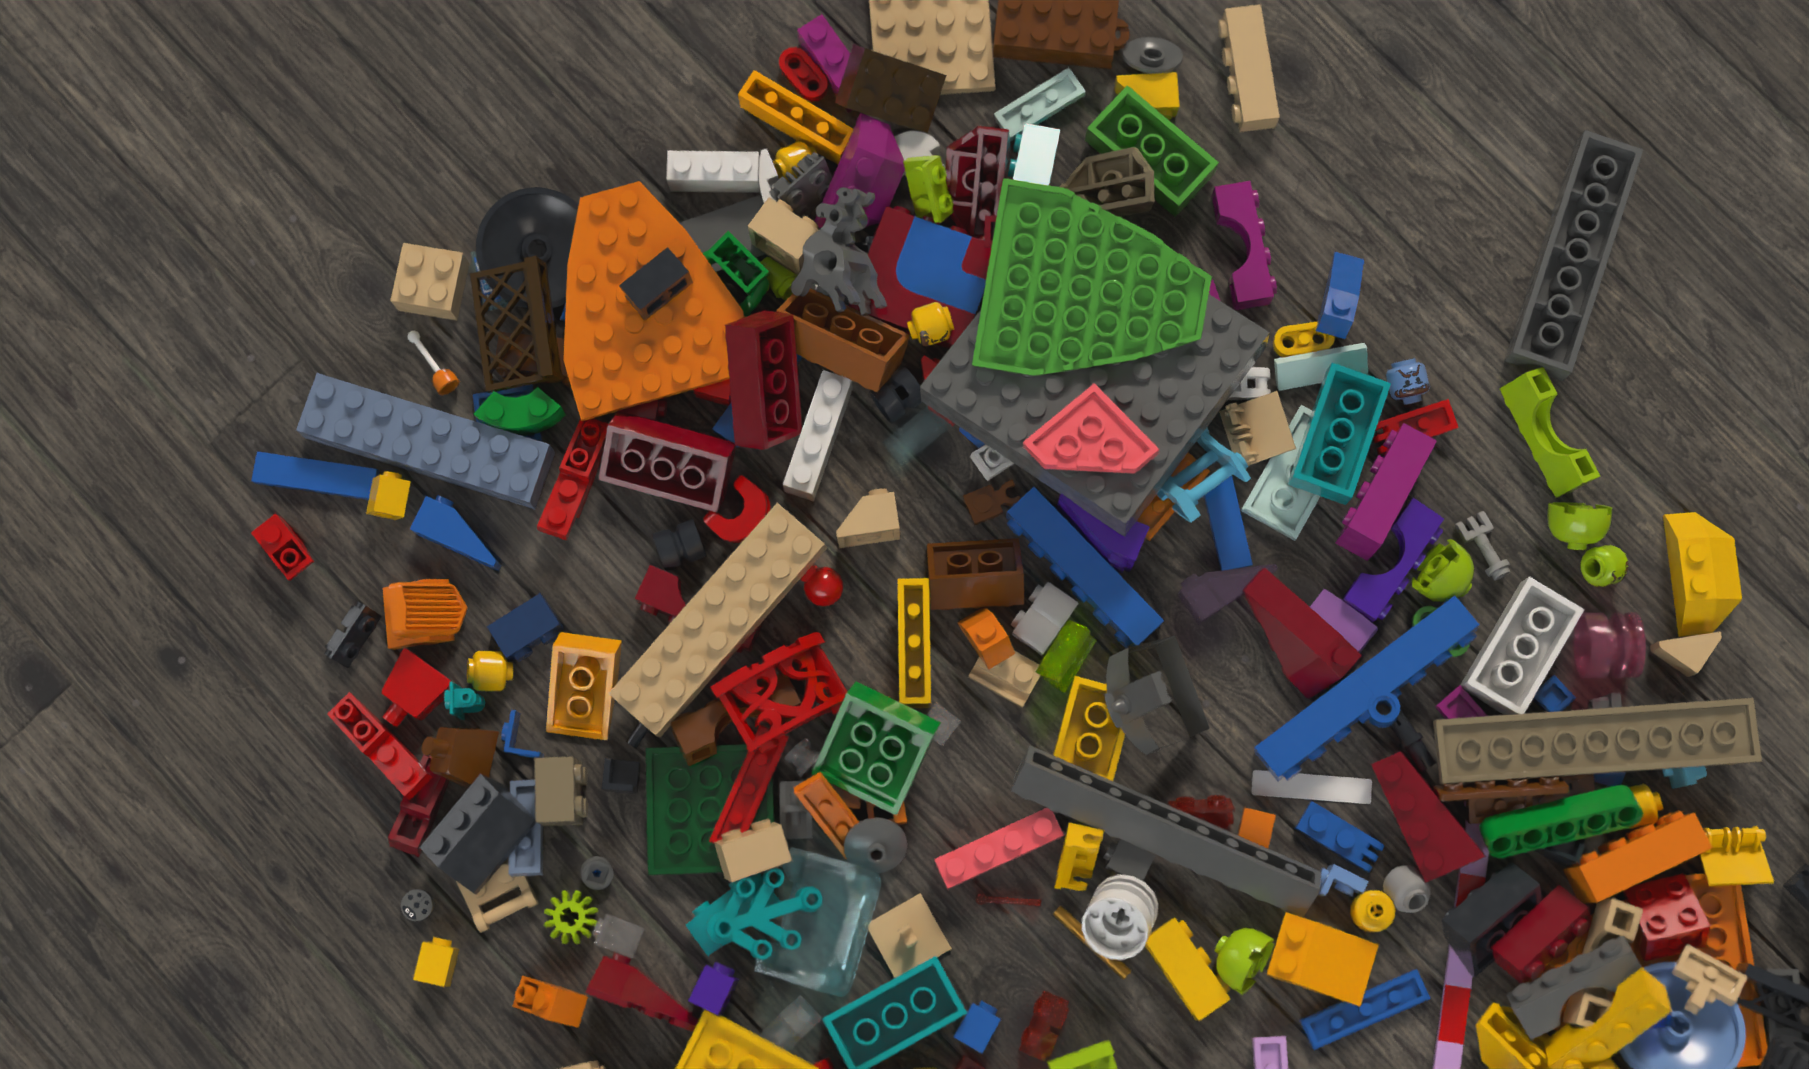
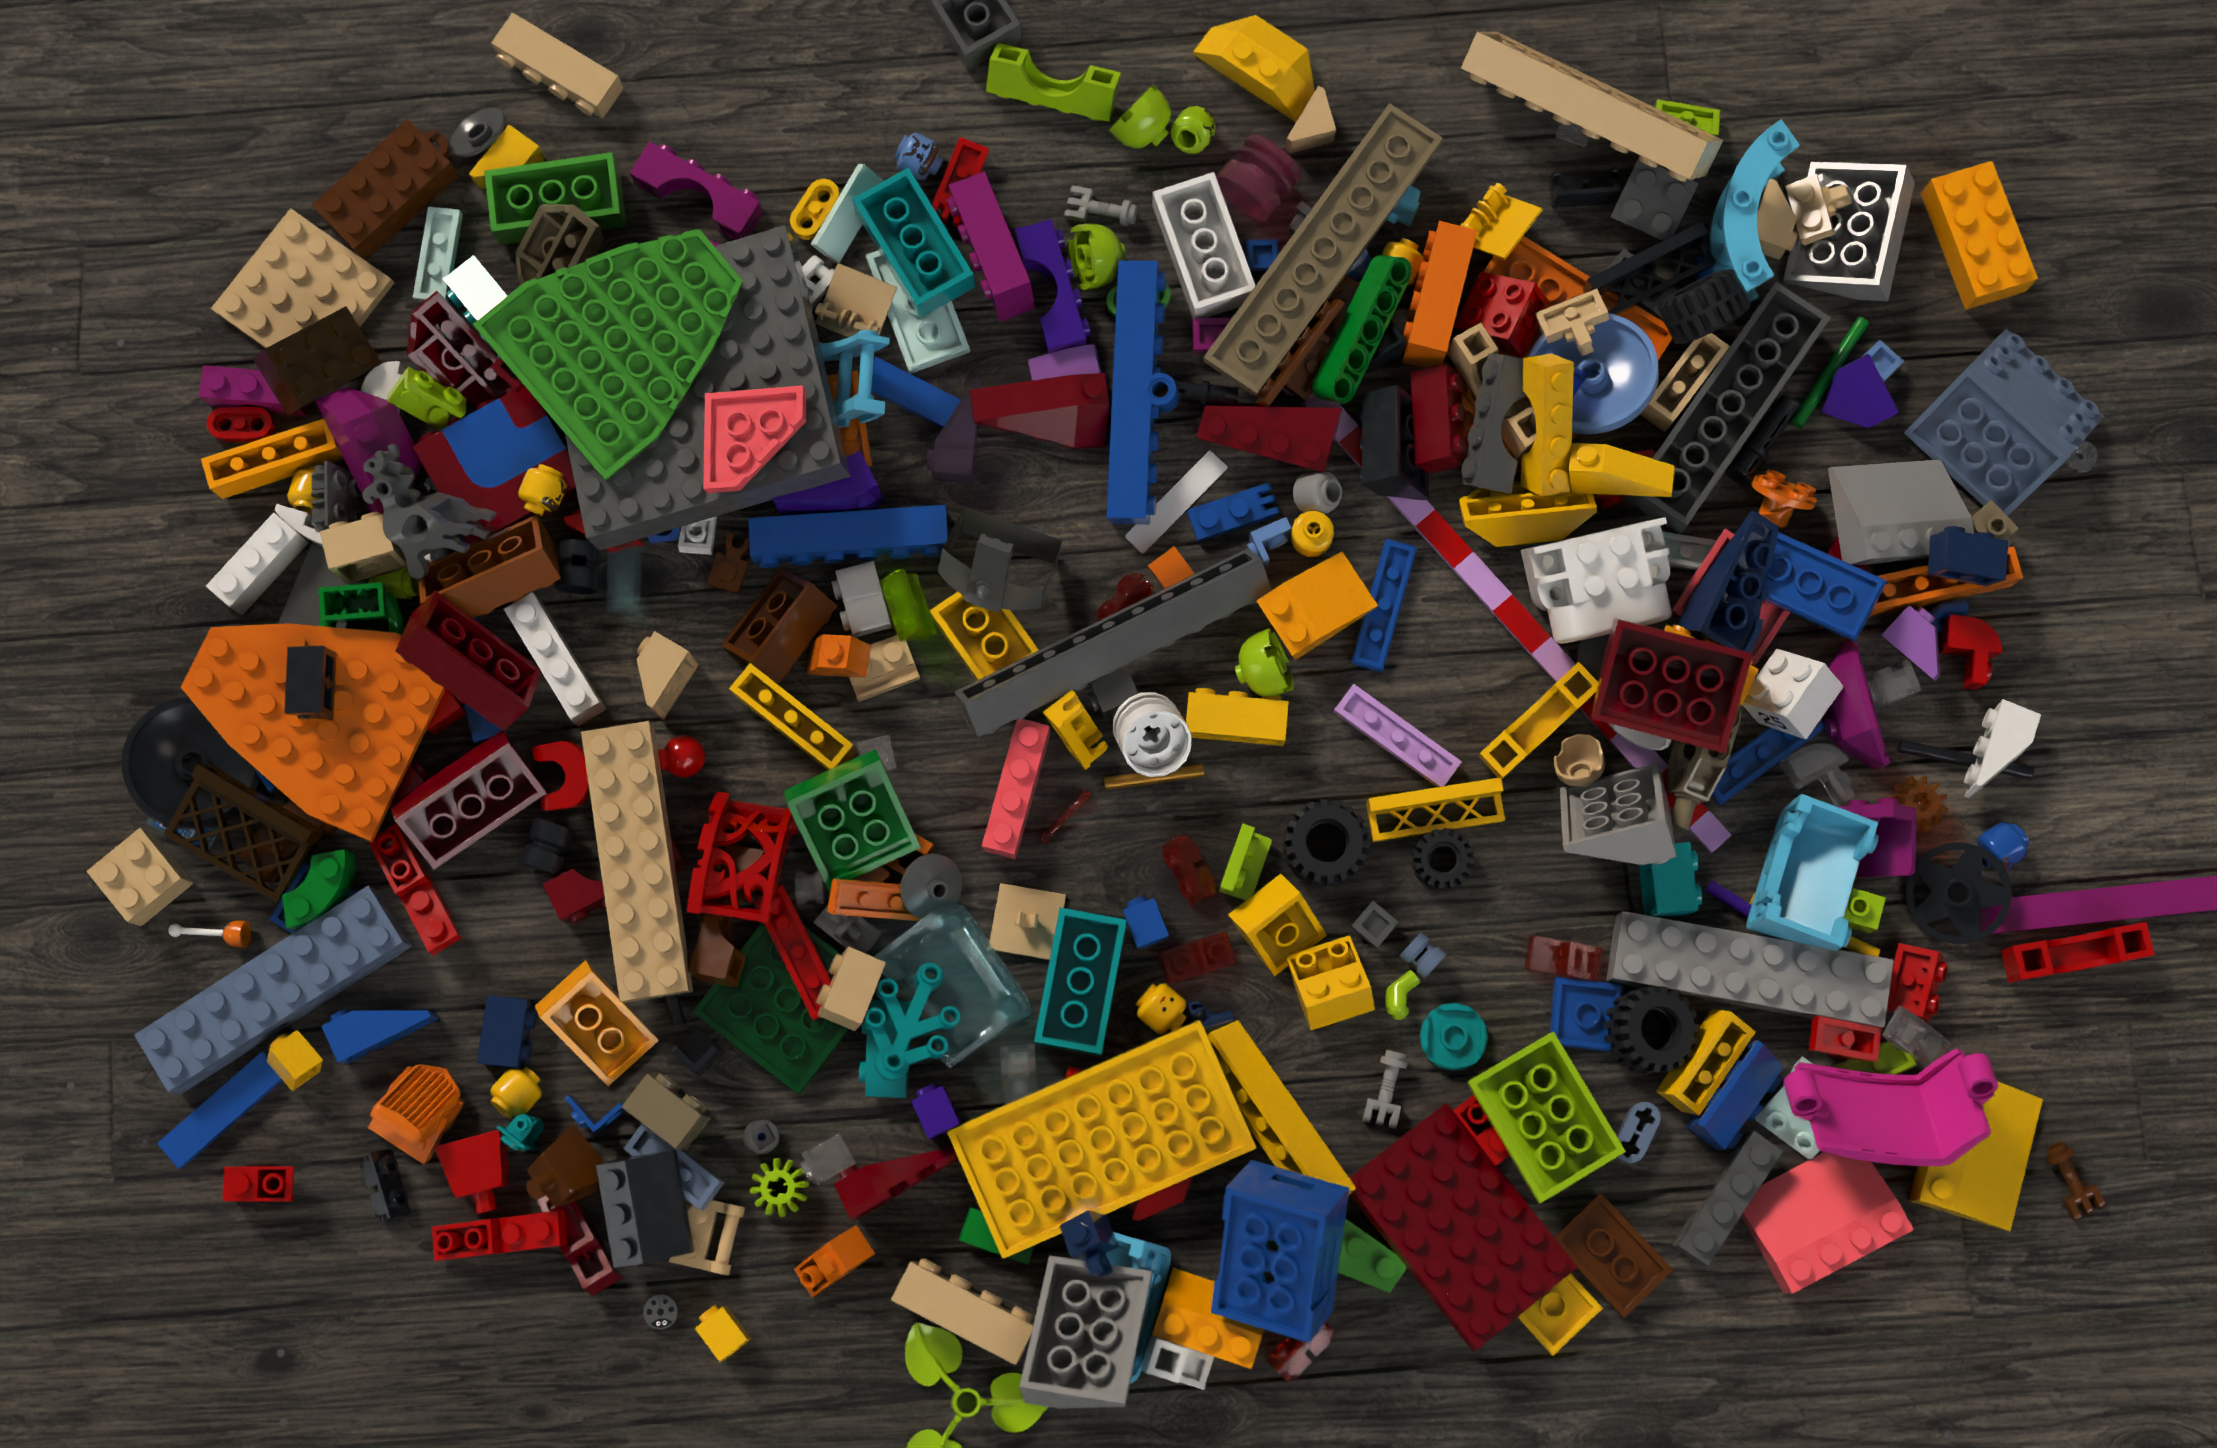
camera: 50 degrees left, 0 degrees up
blue slope [1316,252,1364,339] -> none

